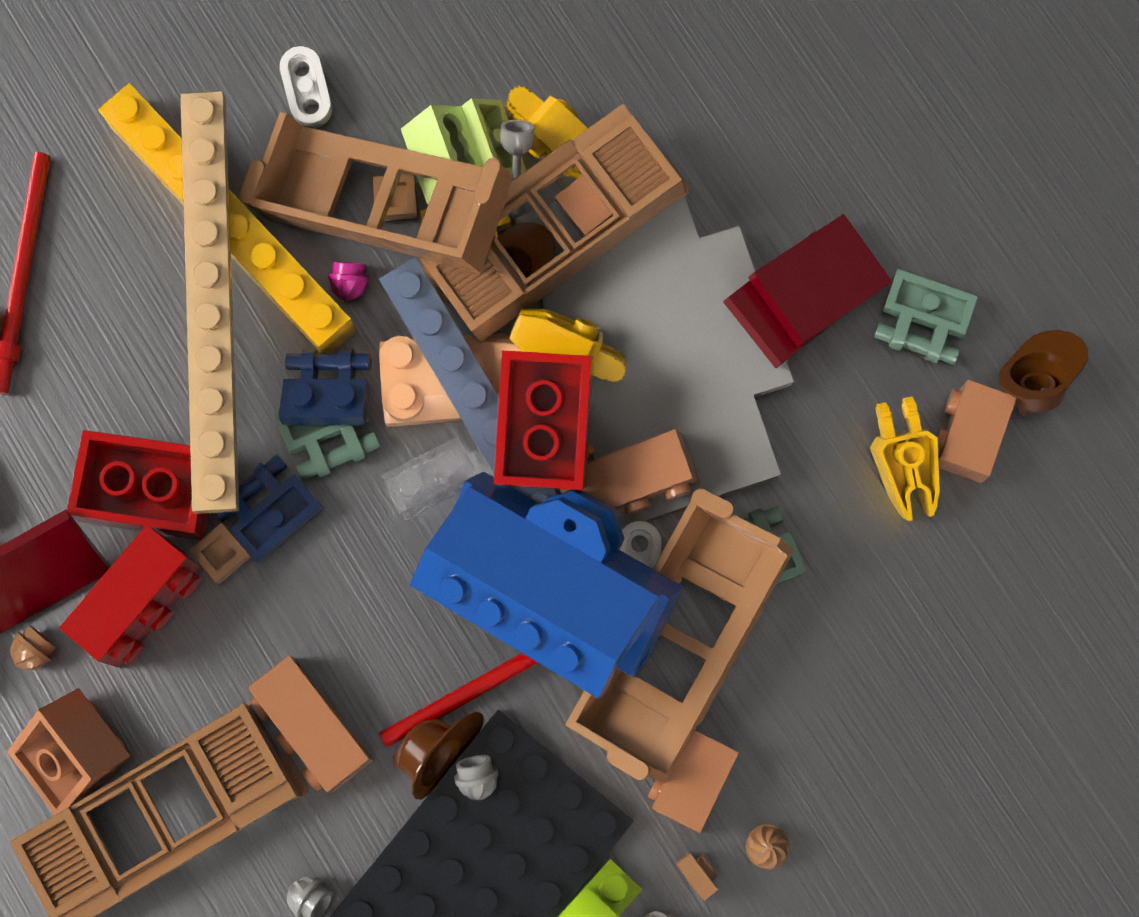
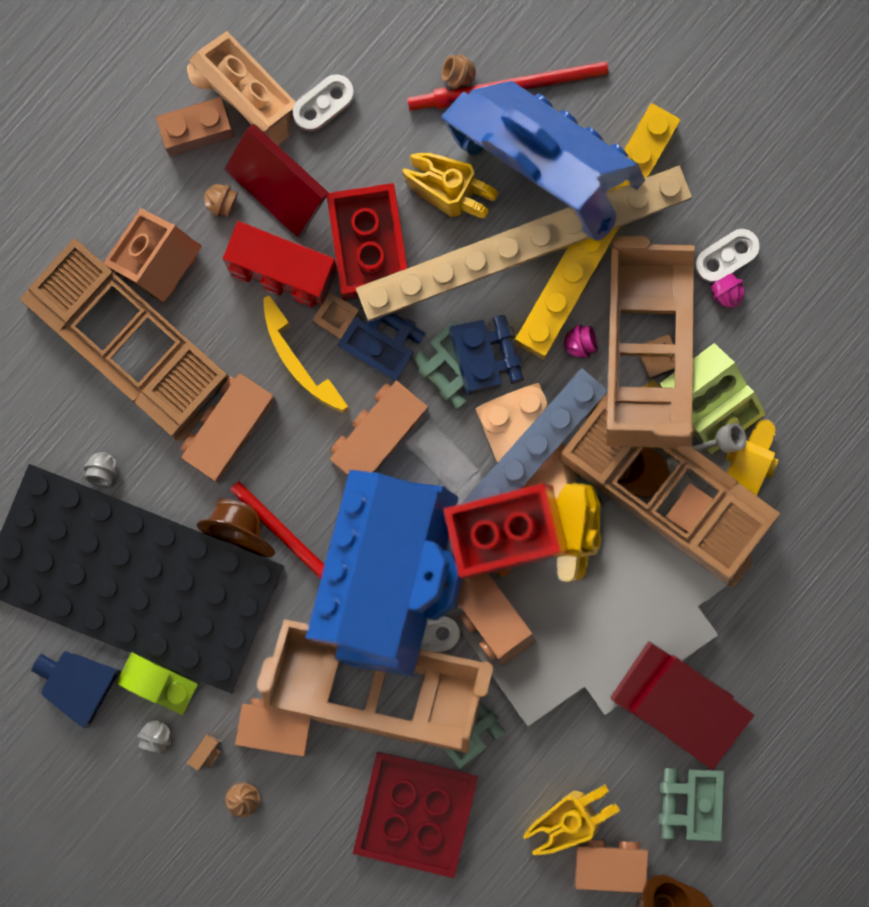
camera: 75 degrees right, 5 degrees up
light grey plate [454,755,499,800] -> none
none -> yellow slope [264,295,349,414]
none -> nougat brick [330,380,428,476]
none -> dark red plate [353,751,478,878]
none -> yellow hinge [402,153,499,219]
none -> piece [441,81,646,241]
none -> dark pink plate [710,273,745,308]

